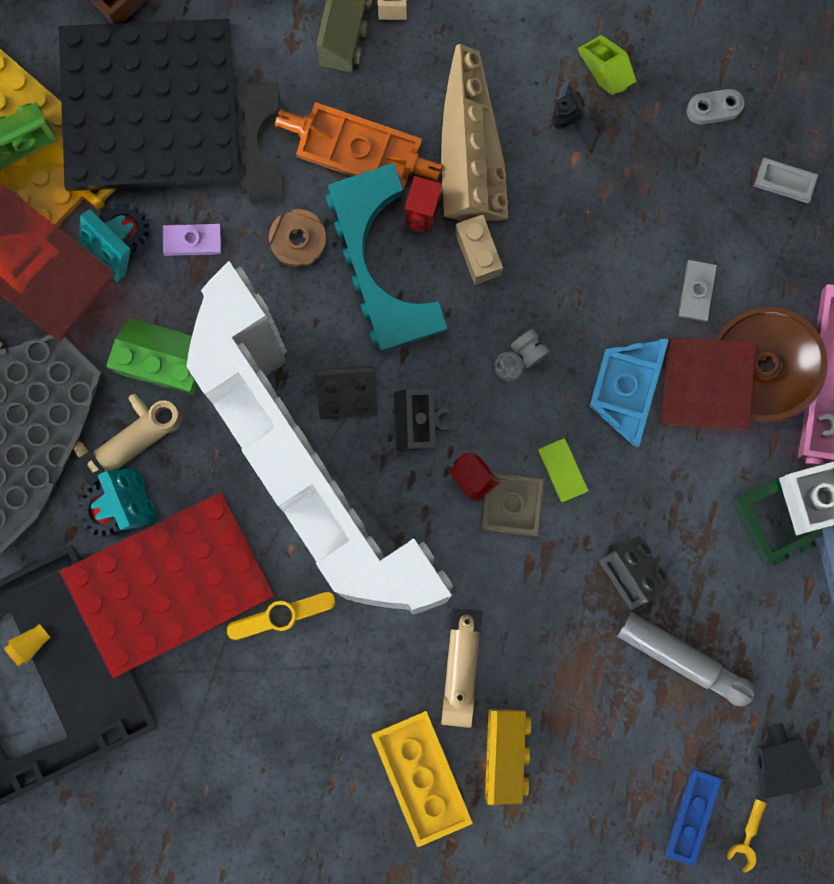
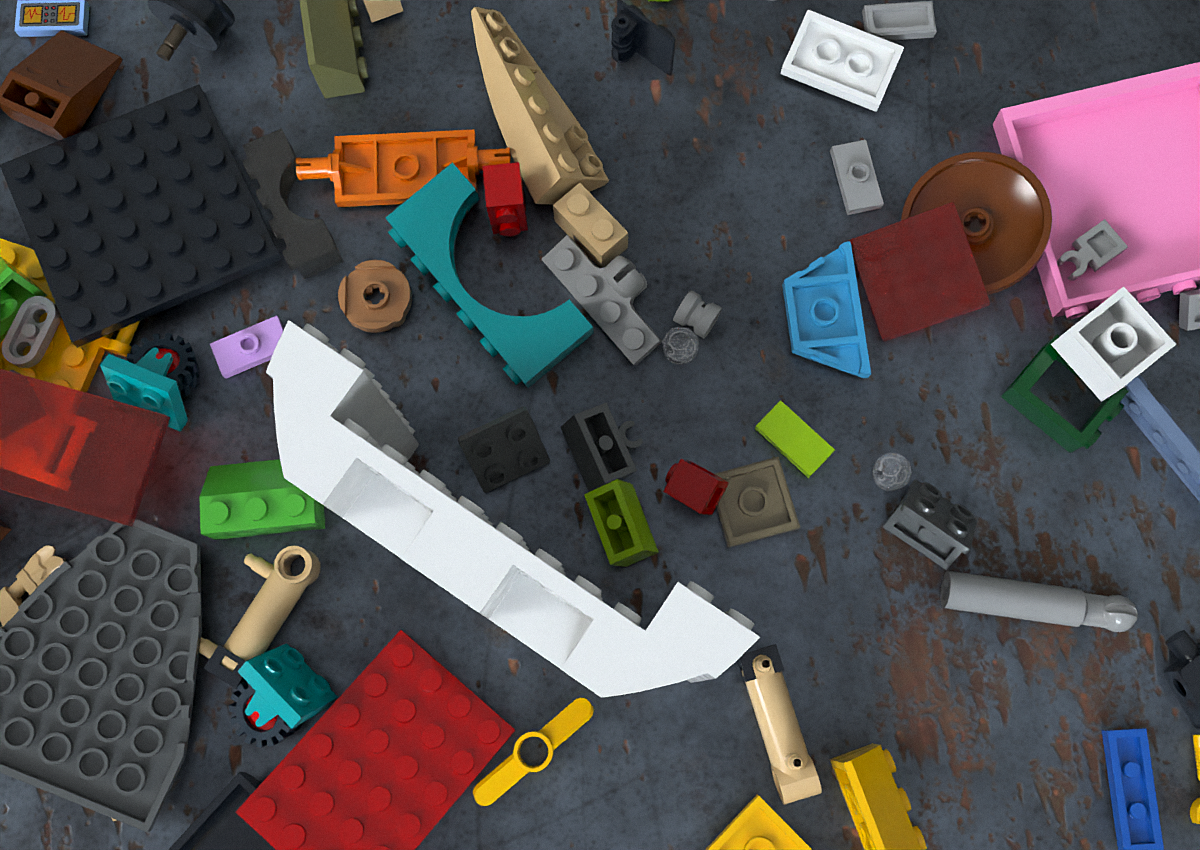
camera: 20 degrees left, 5 degrees down
none -> light grey plate [2,296,61,368]
none -> light grey plate [541,235,663,366]
none -> lime brick [584,479,659,567]
none -> white plate [780,10,904,112]
none -> clear tile [872,453,912,491]

